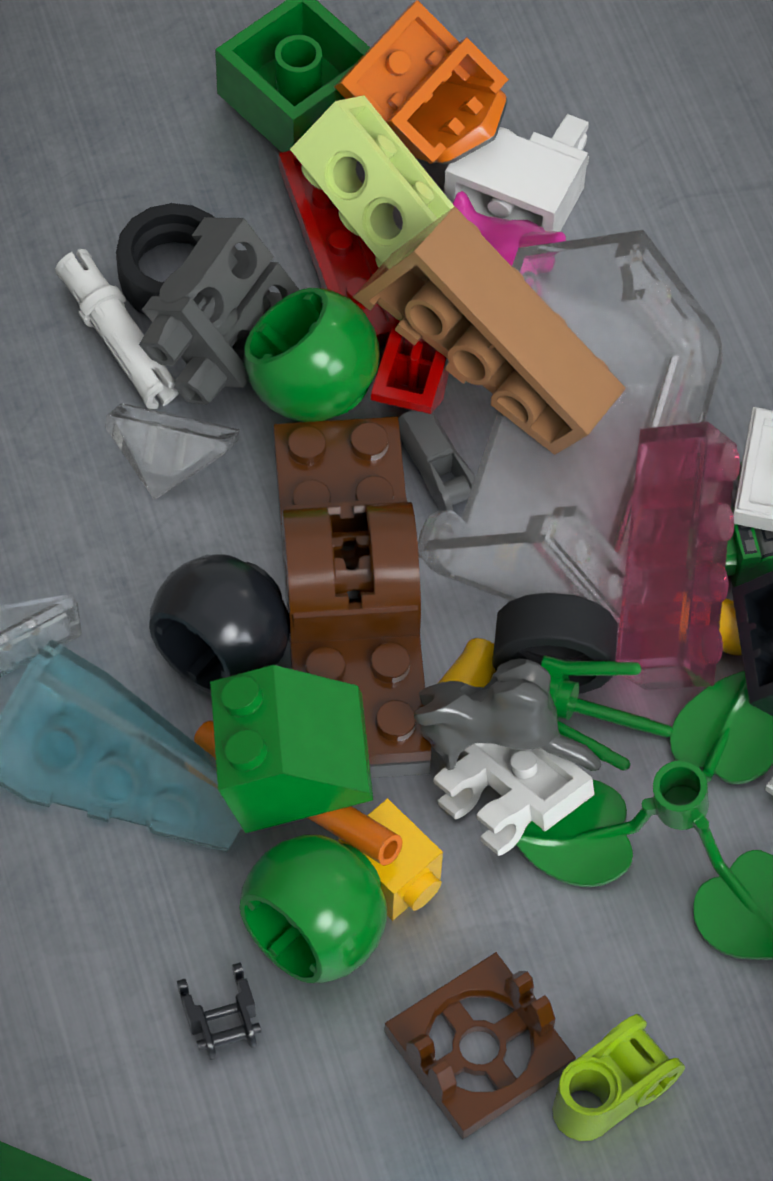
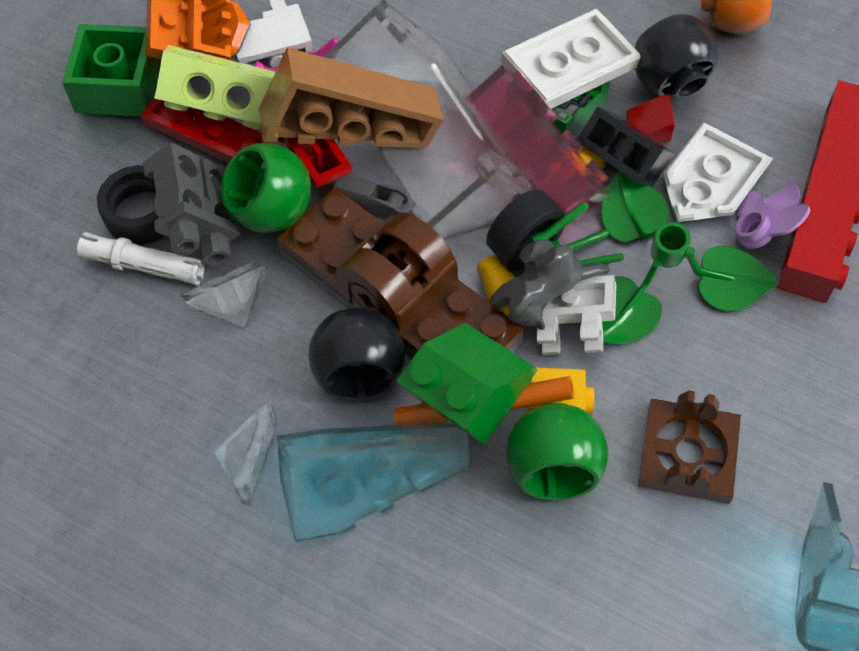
camera: 40 degrees left, 0 degrees up
black piece [177,962,261,1060] -> none
lime piece [552,1014,685,1141] -> none

